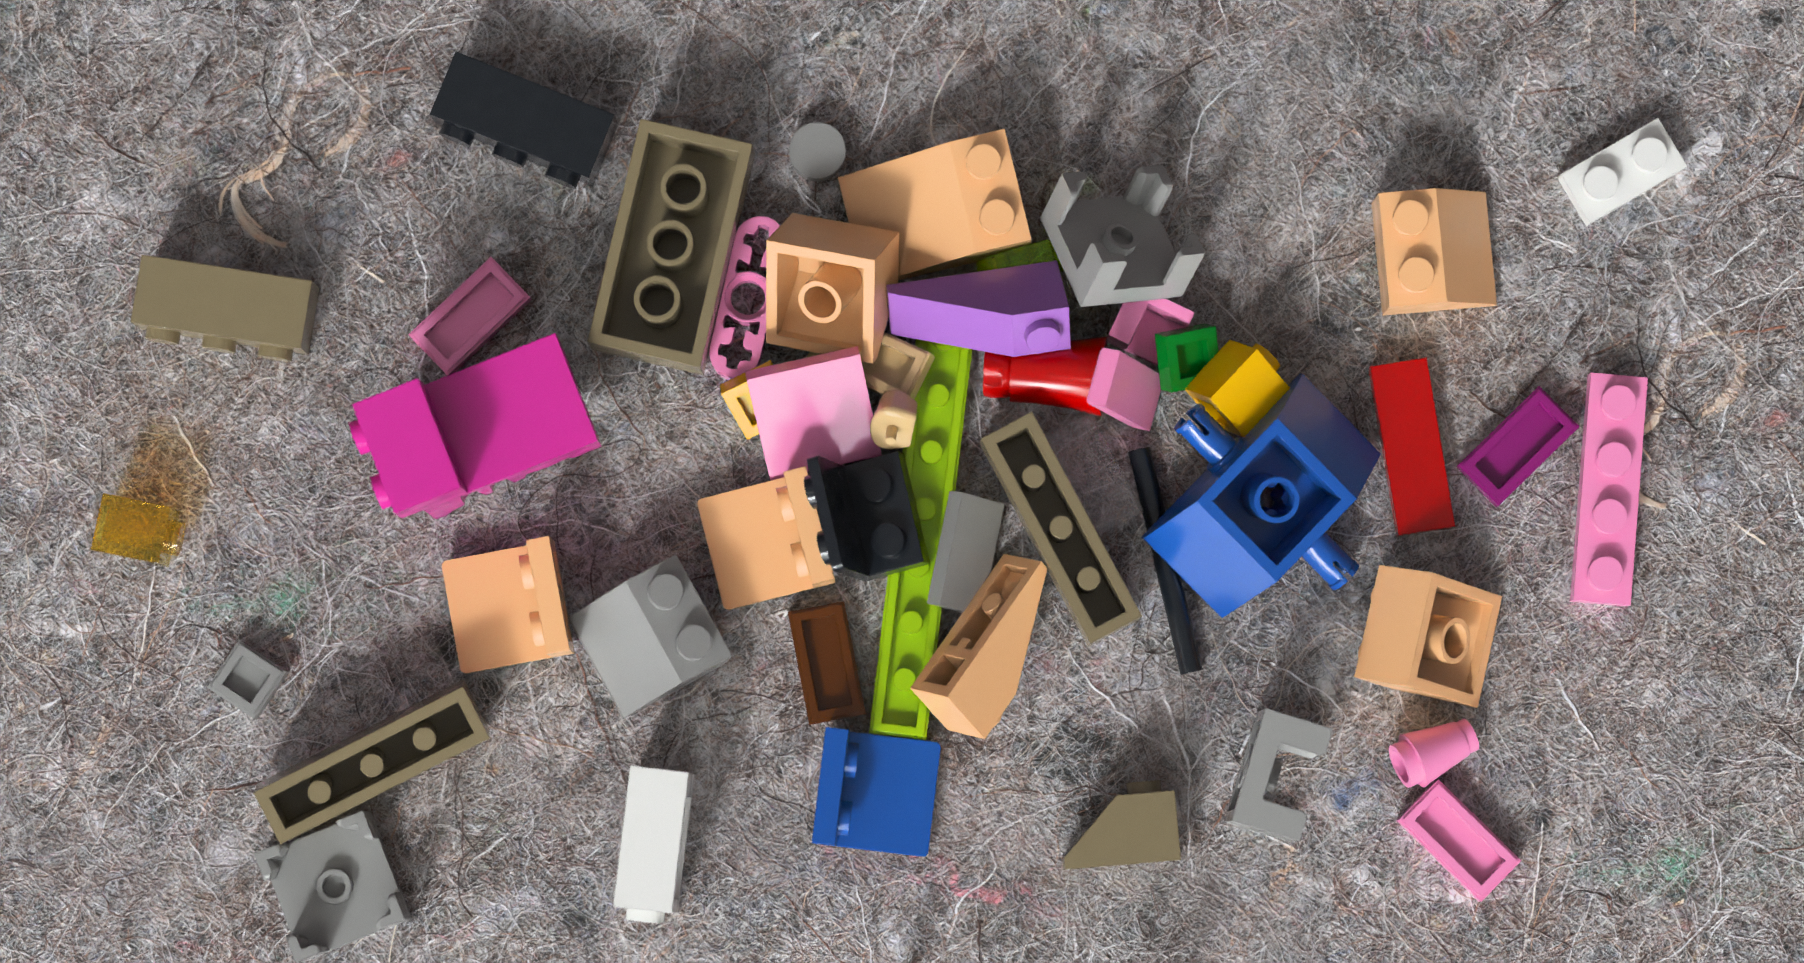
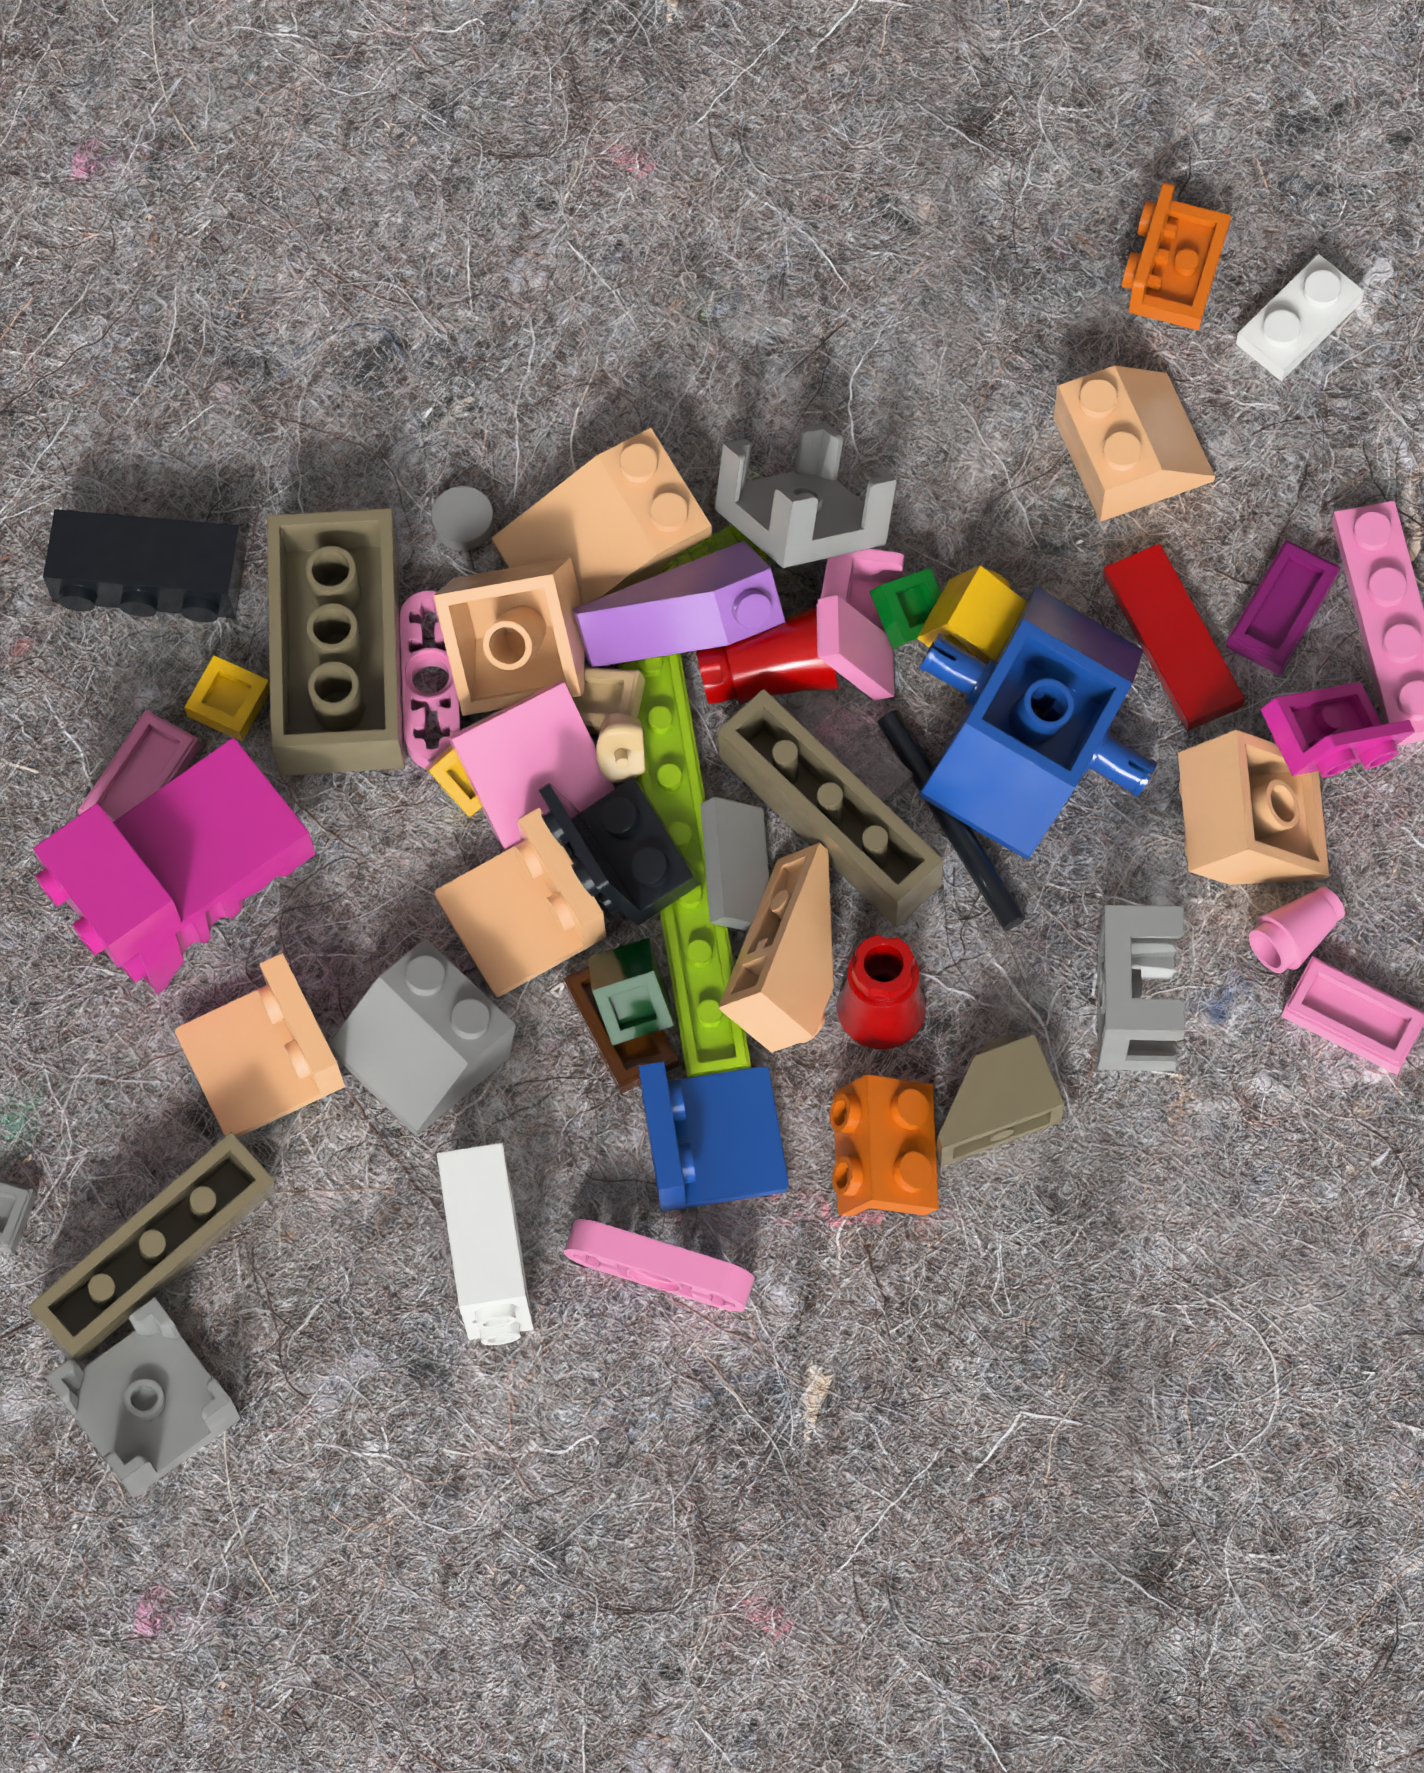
camera: 15 degrees left, 15 degrees down
none -> yellow plate [184,655,270,742]
none -> bright pink beam [564,1219,755,1311]
none -> panel [588,938,674,1045]
none -> orange bracket [830,1074,939,1217]
none -> red plant [837,935,927,1050]
none -> orange bracket [1122,182,1232,331]
none -> dark pink bracket [1260,682,1415,778]

